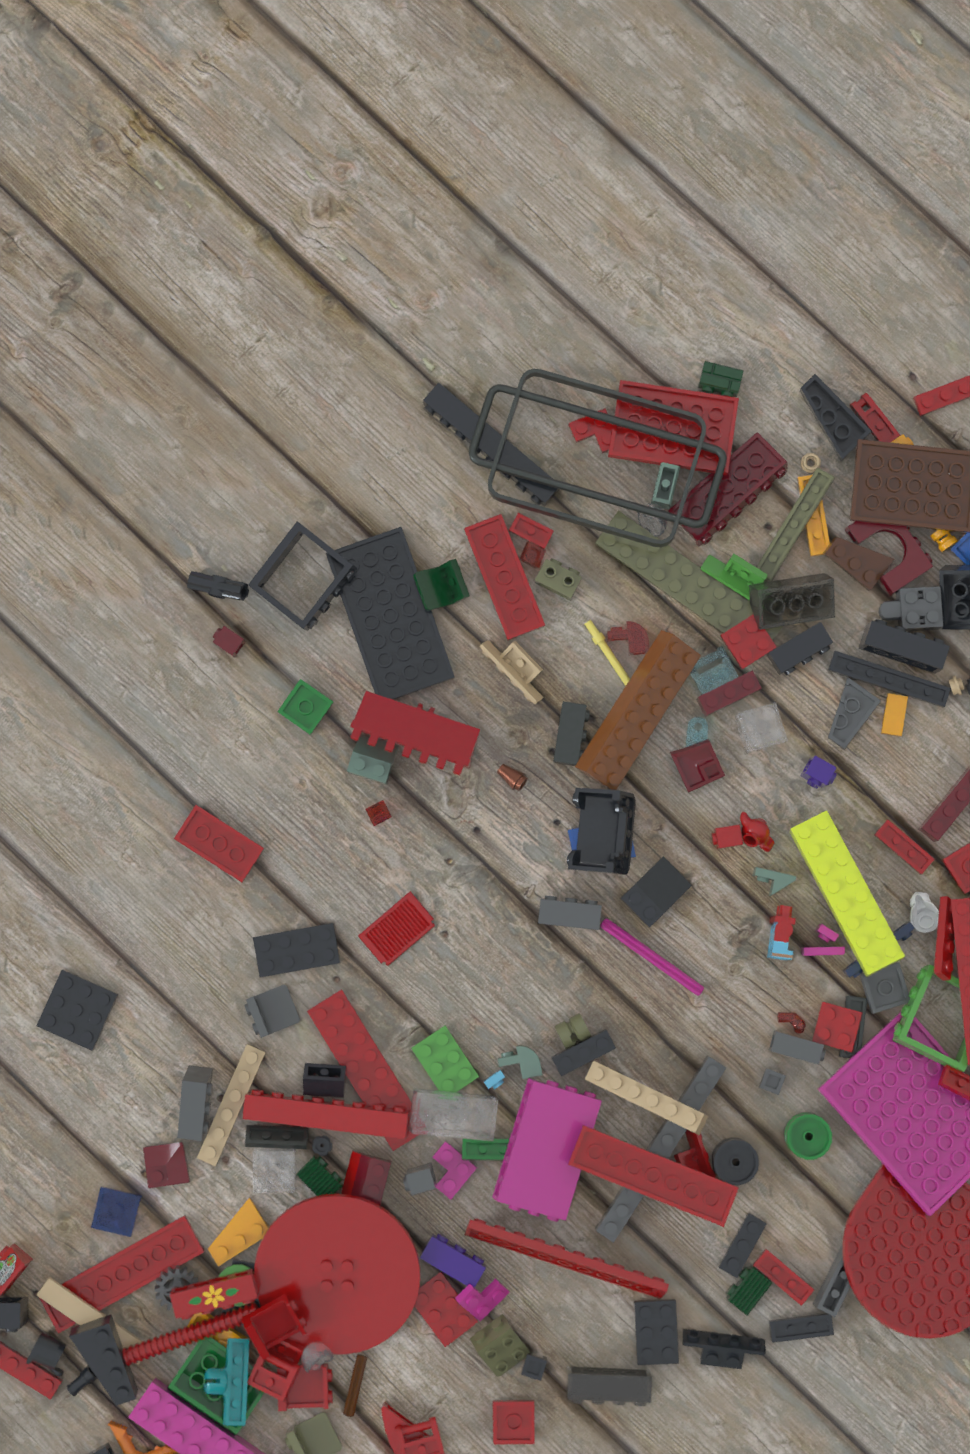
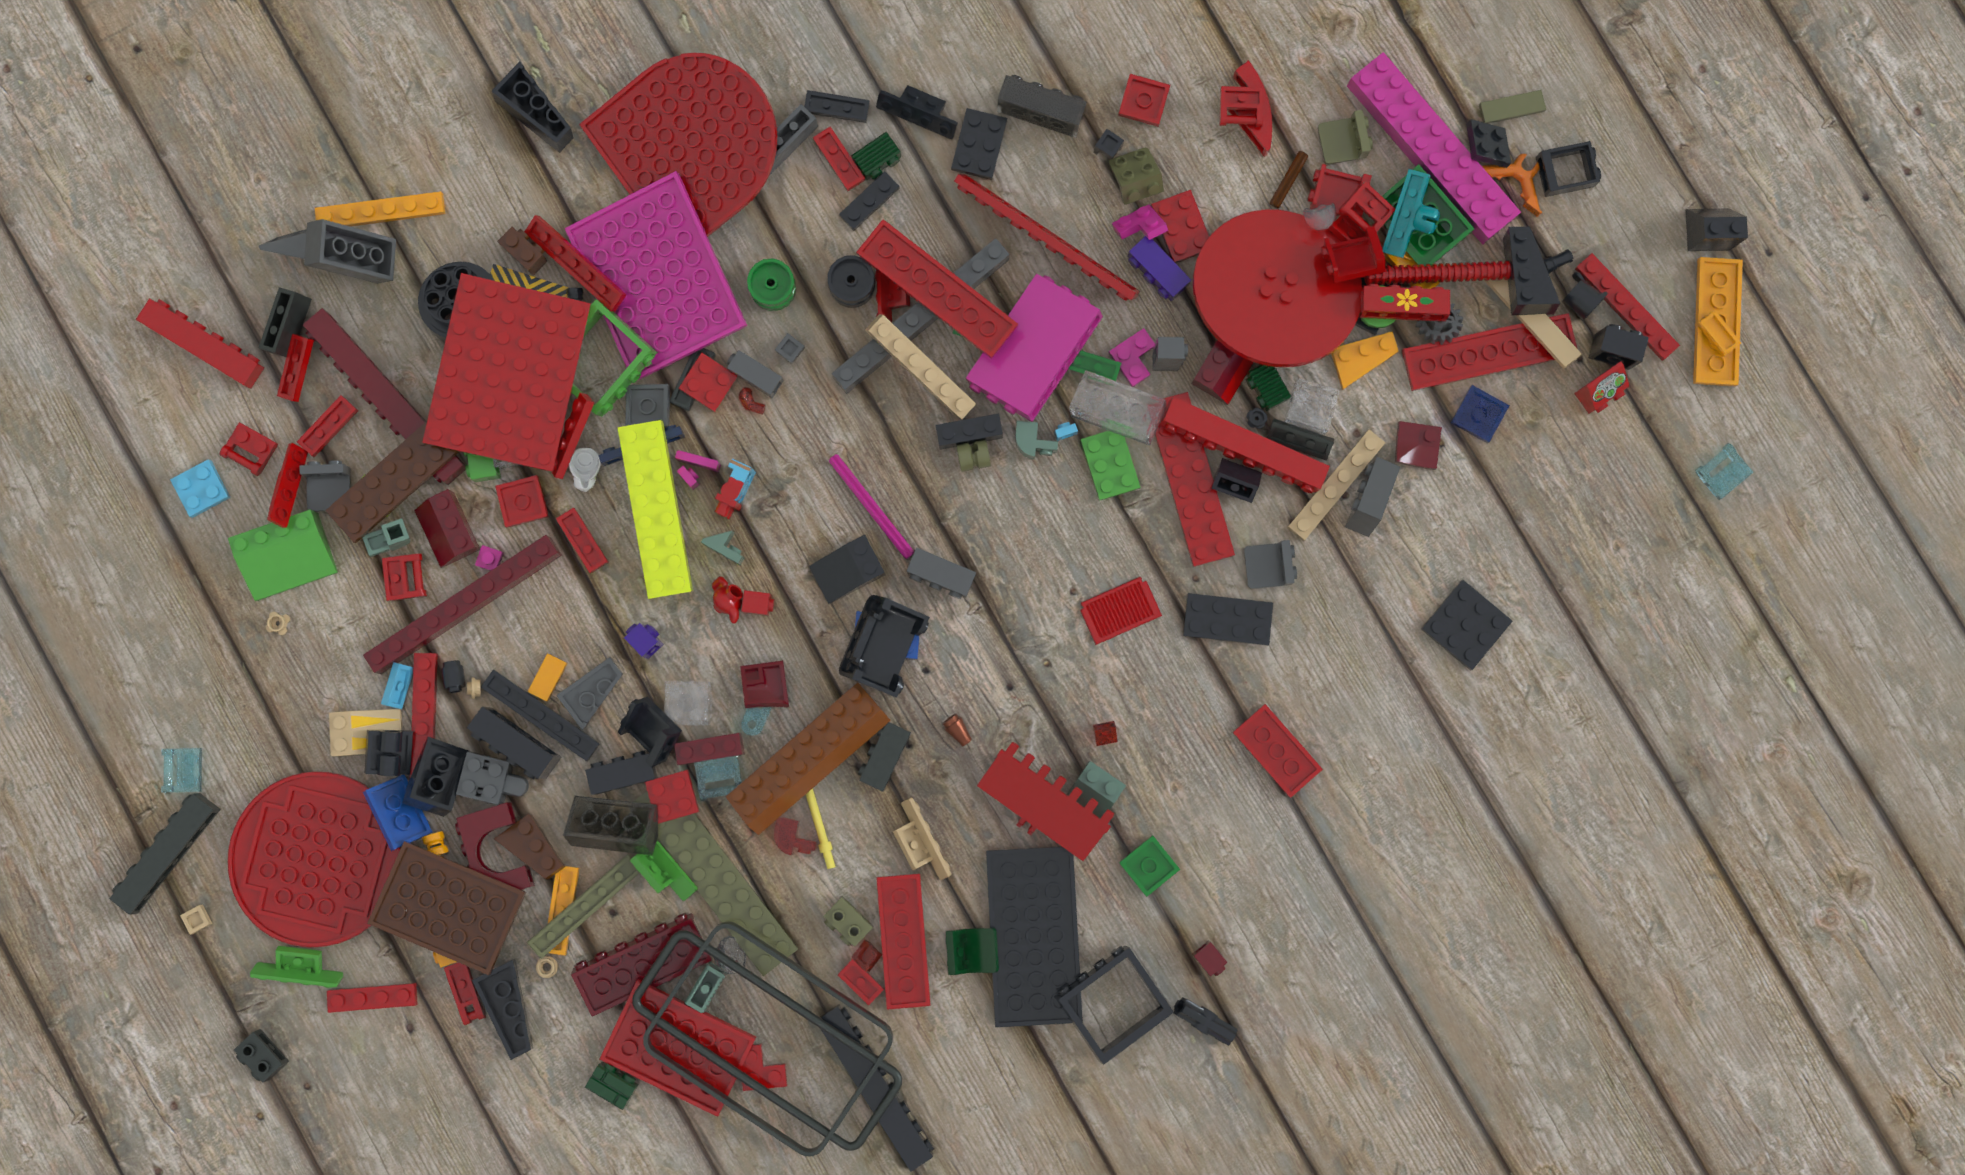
camera: 170 degrees left, 0 degrees up
none -> black panel [618,696,682,767]

